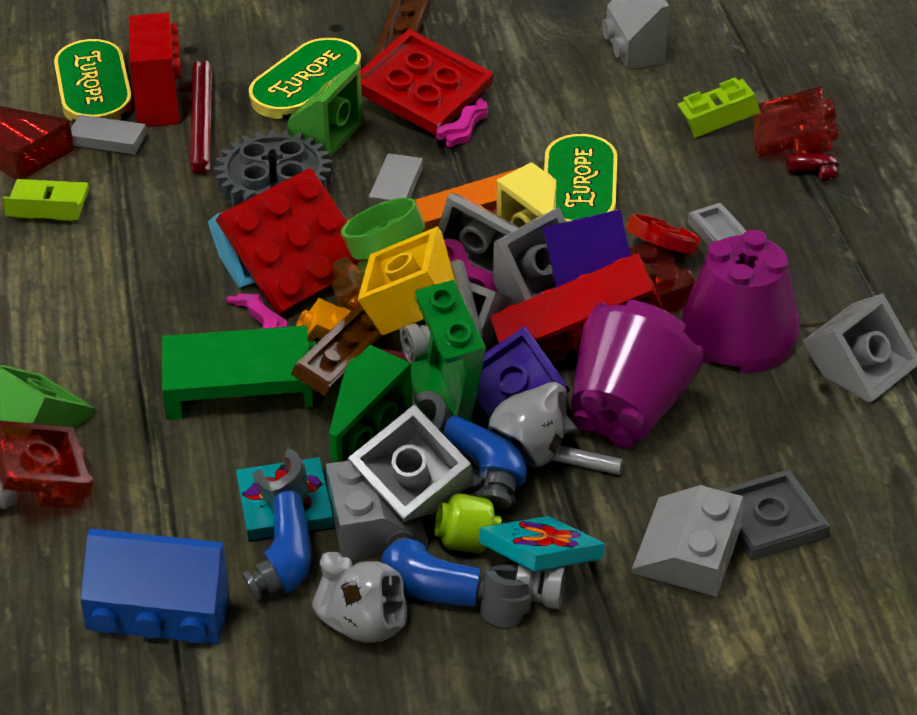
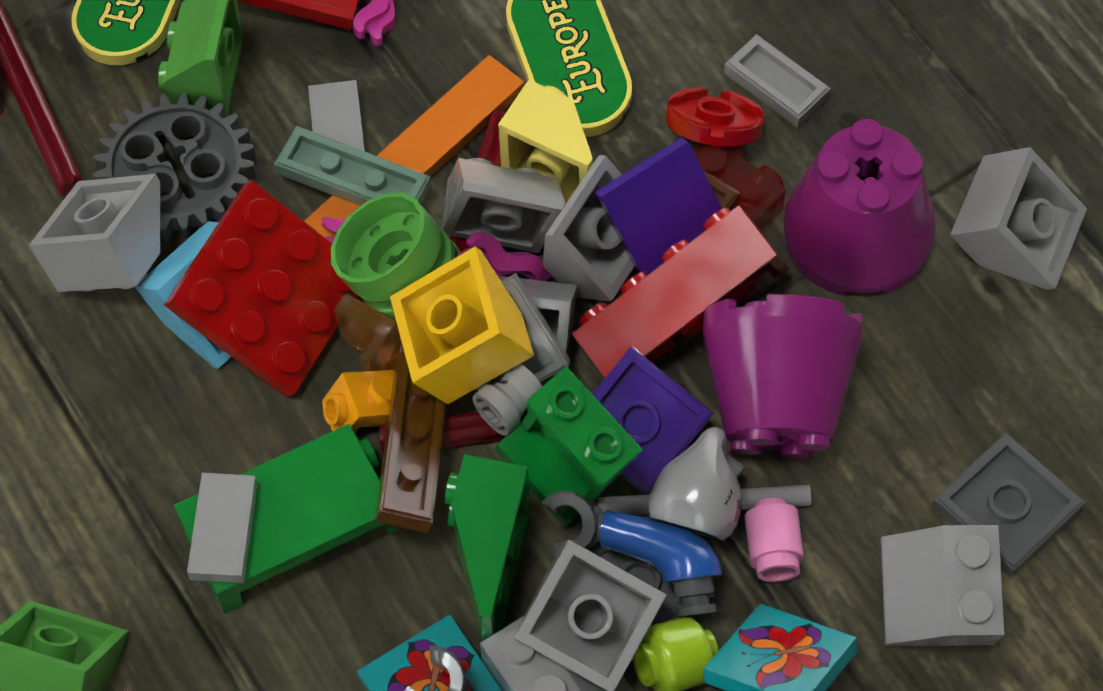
camera: 20 degrees left, 20 degrees up
dark pink hair [227,293,288,328] -> none
none -> light grey slope [28,174,160,292]
none -> light grey tile [187,473,258,583]
none -> sand green tile [274,126,432,206]
none -> bright pink brick [744,497,804,582]

